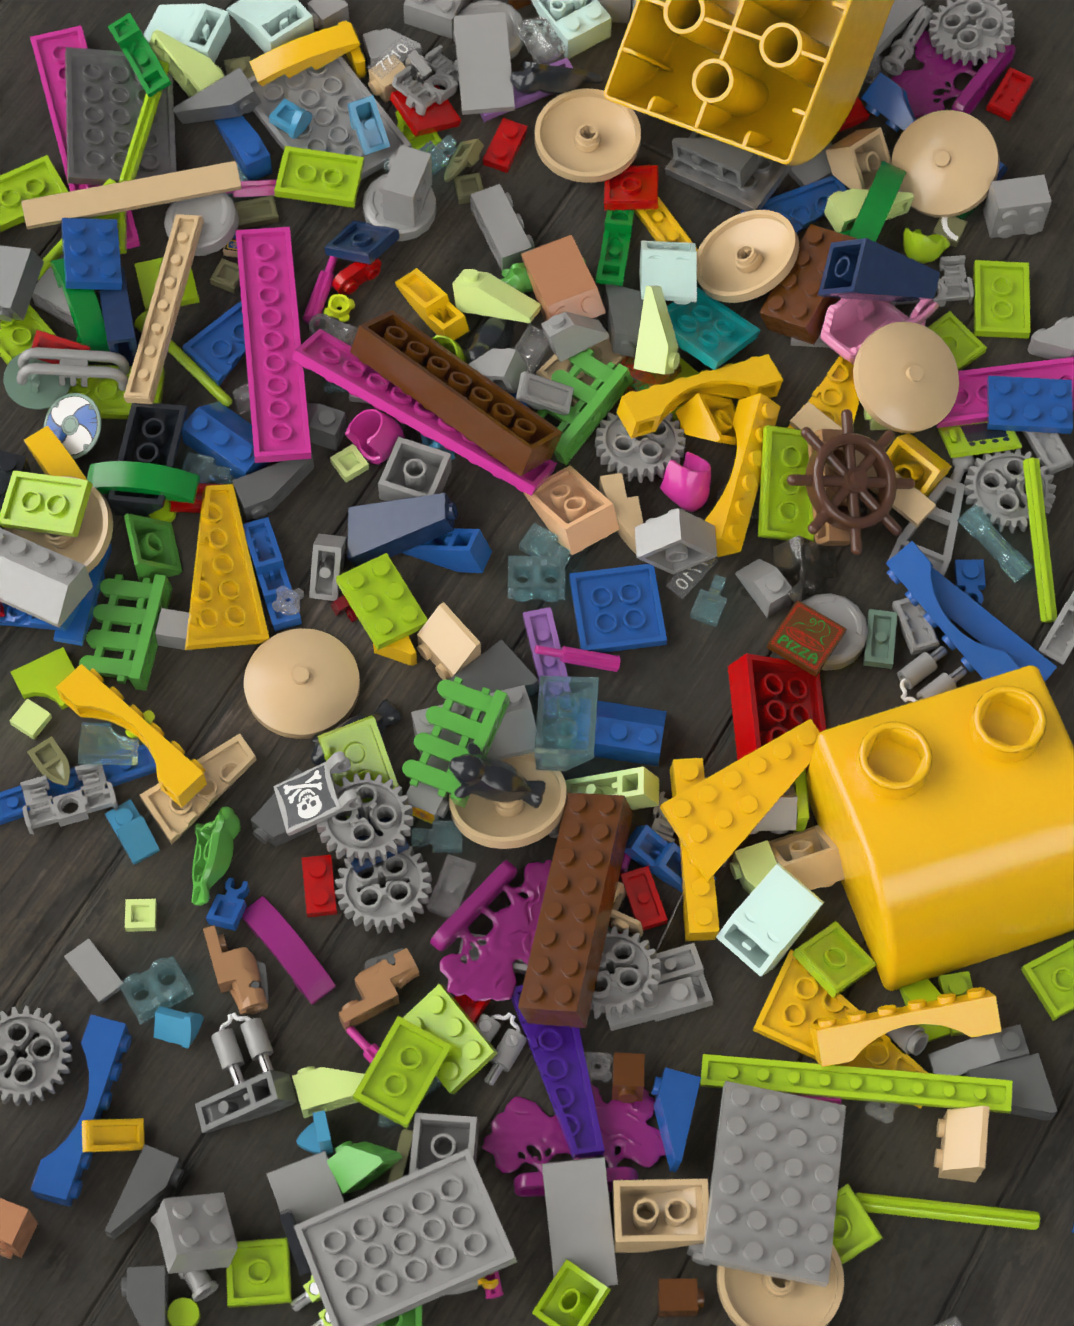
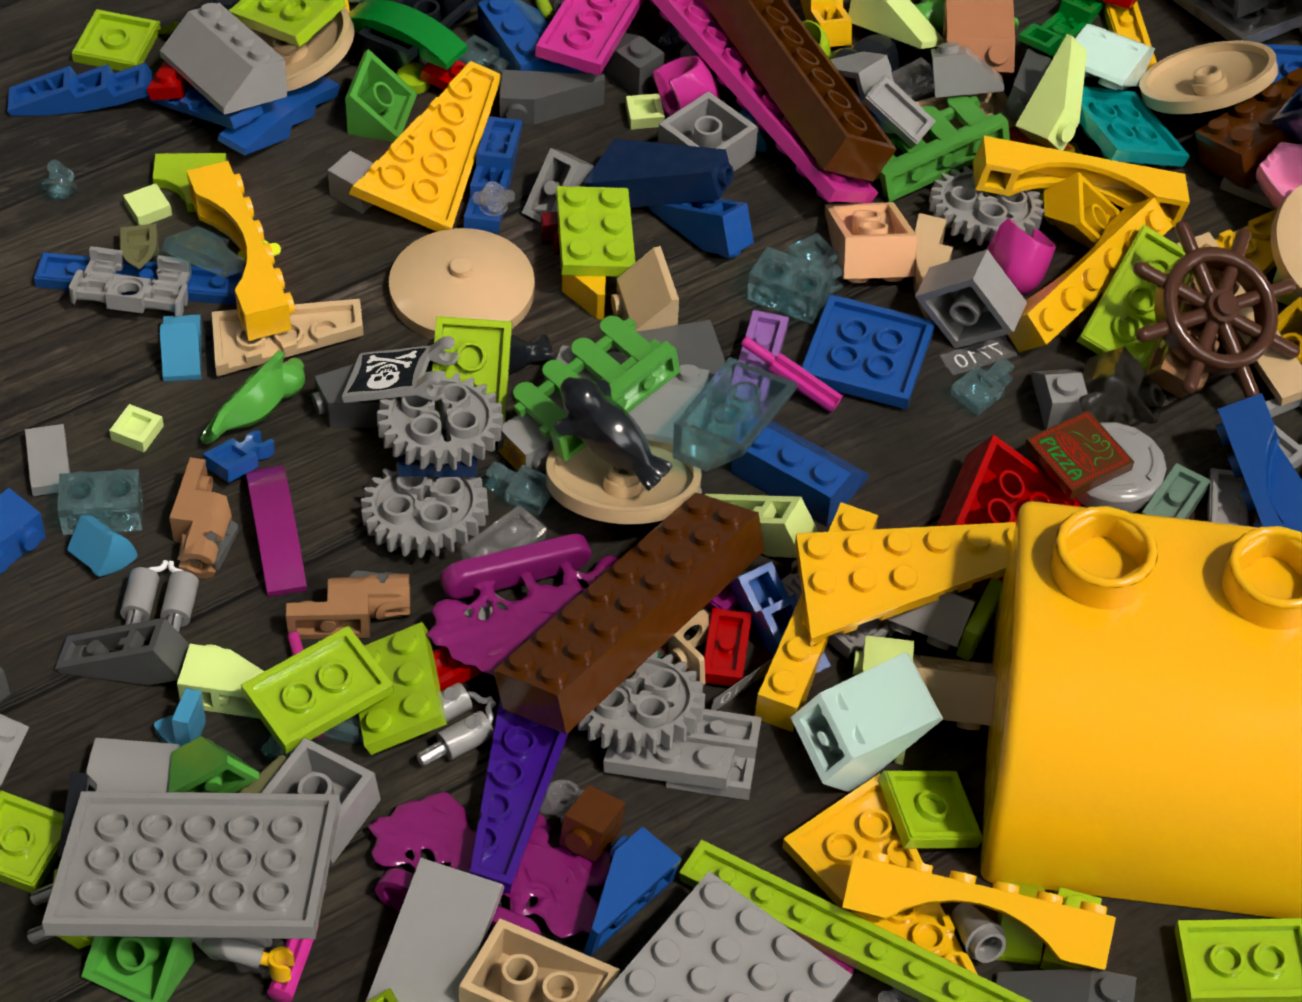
camera: 25 degrees right, 15 degrees down
bright green fence [79,574,173,691] -> none
red plate [302,854,337,918] -> none

